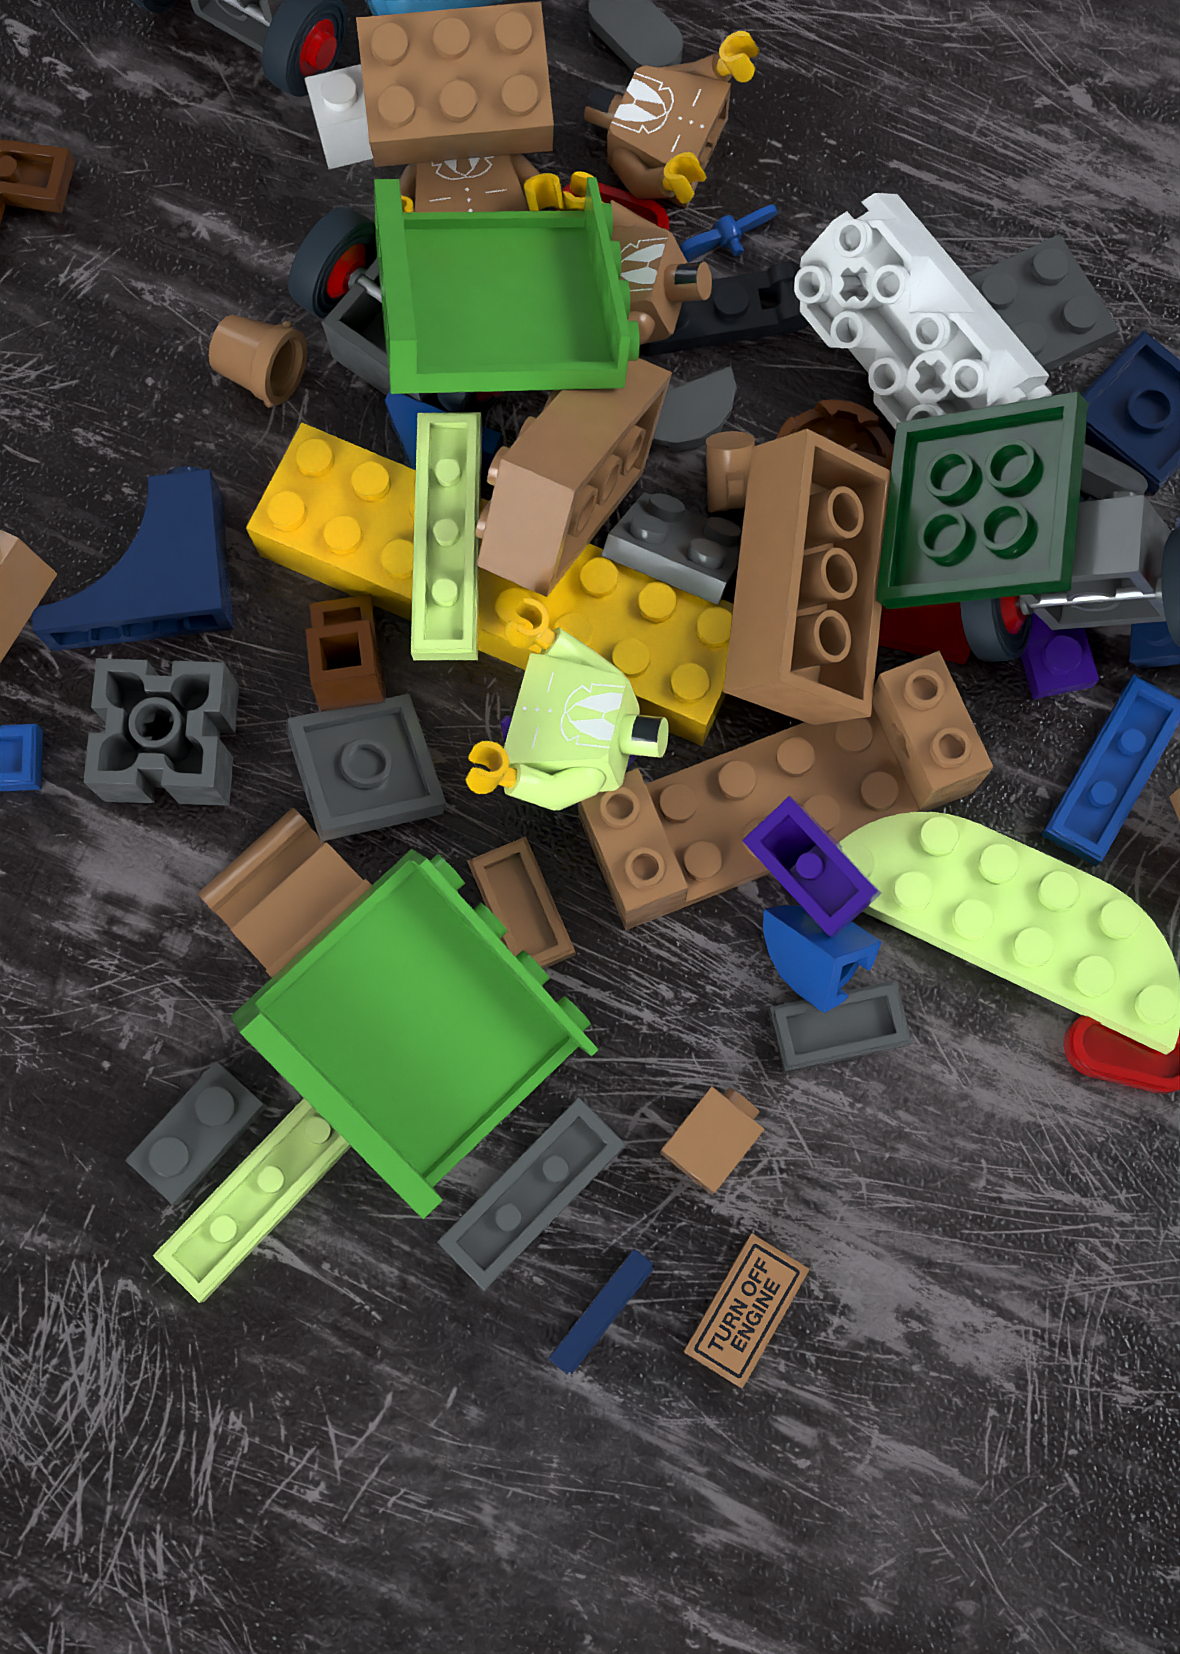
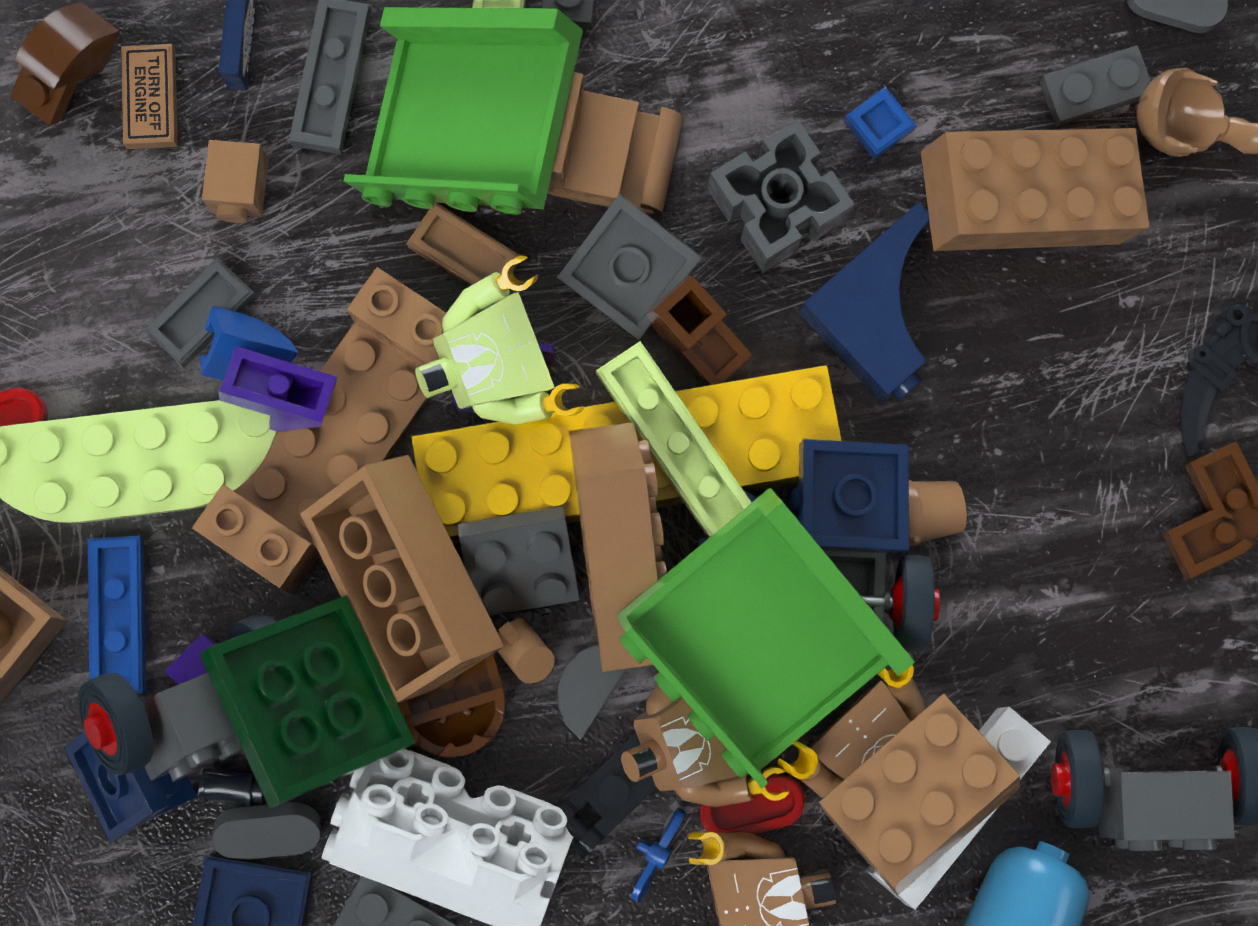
camera: 140 degrees right, 5 degrees up
none -> reddish brown brick [10,1,120,126]
none -> dark blue bracket [788,439,909,553]

